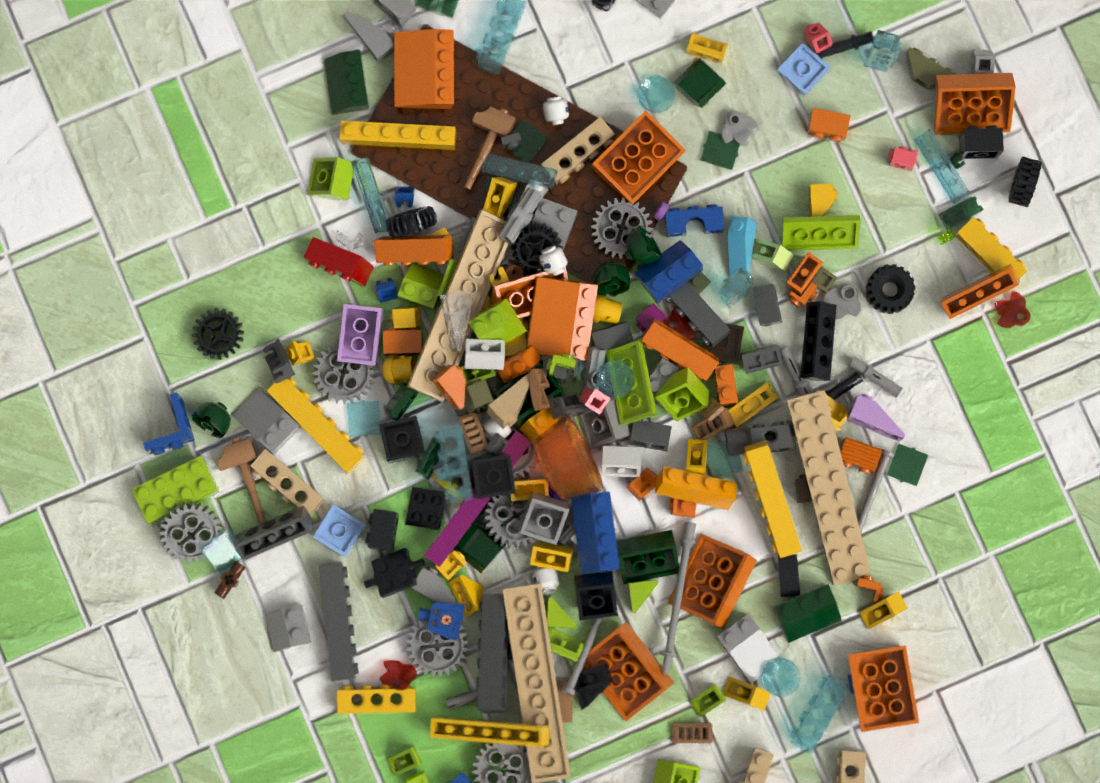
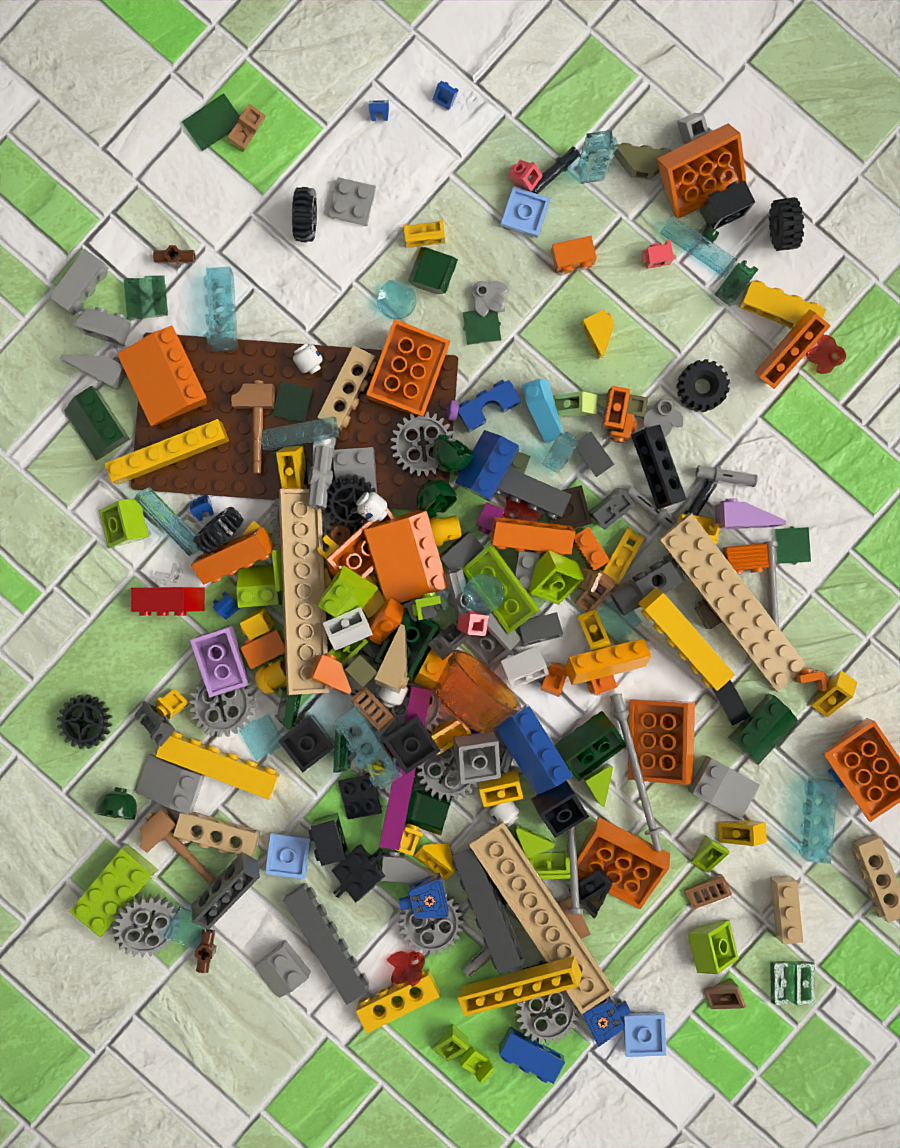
camera: 30 degrees left, 5 degrees up
blue bracket [143,393,195,456] -> none
clear slope [440,290,472,352] -> none
dark grey tile [485,433,509,457] -> none
dark grey plate [501,132,521,150] -> none
medium nougat slope [530,369,550,411] -> none
clear light blue dish [762,658,800,697] -> none
lime plate [781,215,860,251] -> none
clear neon green bush [937,229,956,245] -> none

